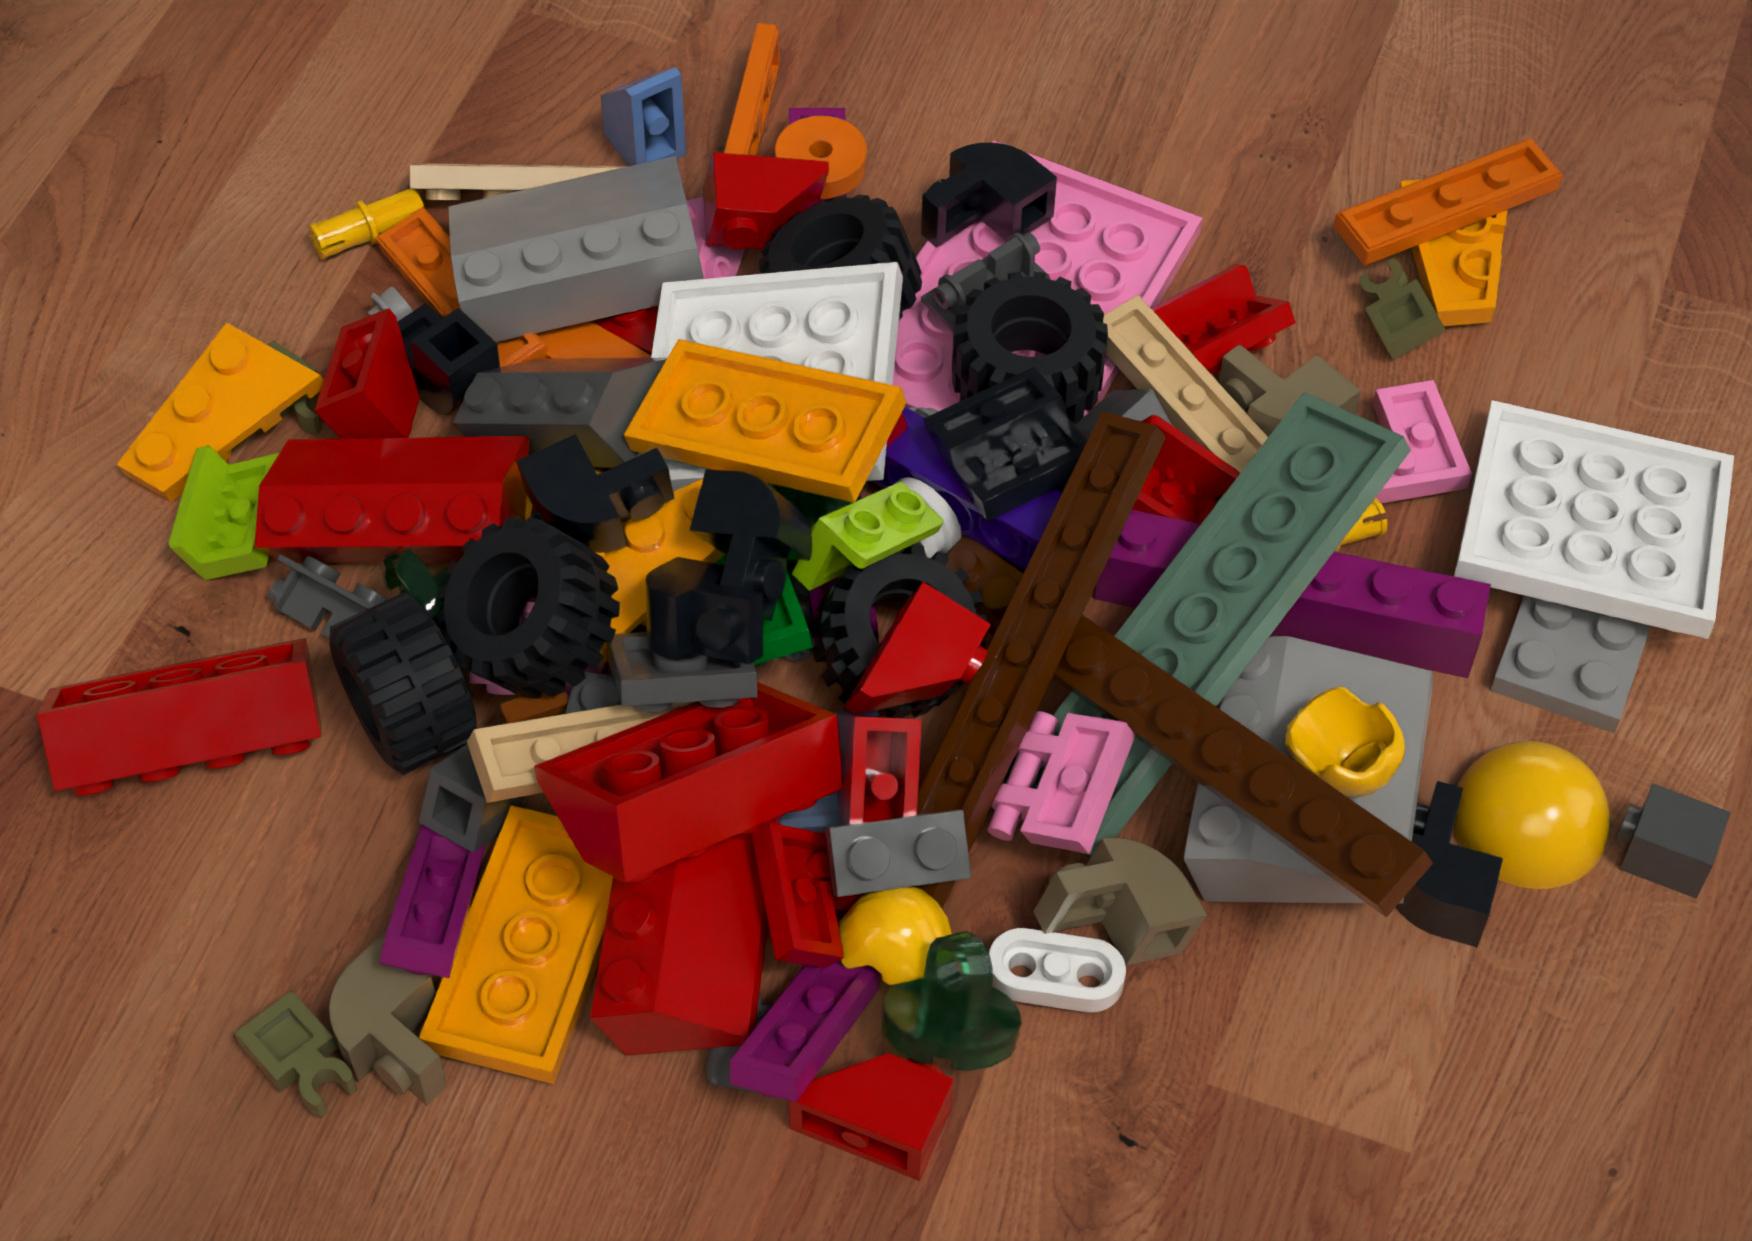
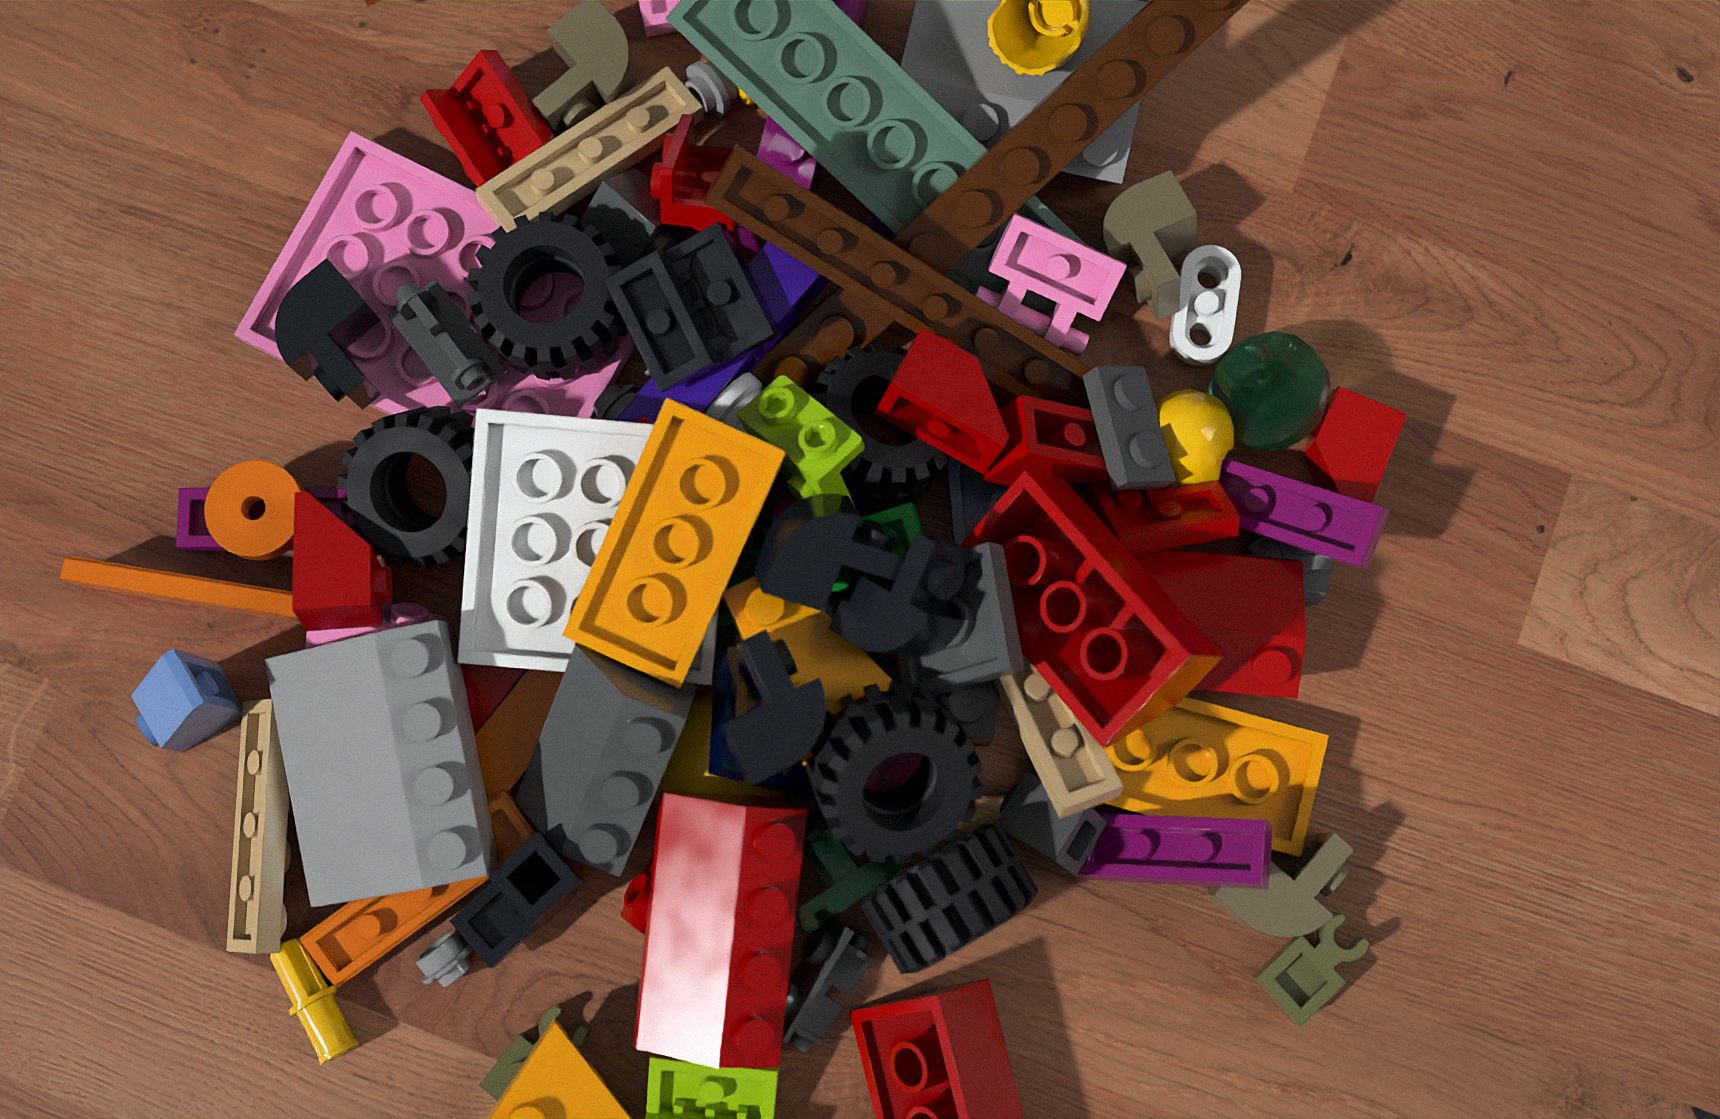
camera: 85 degrees left, 25 degrees up
red slope [314,308,420,439] -> none

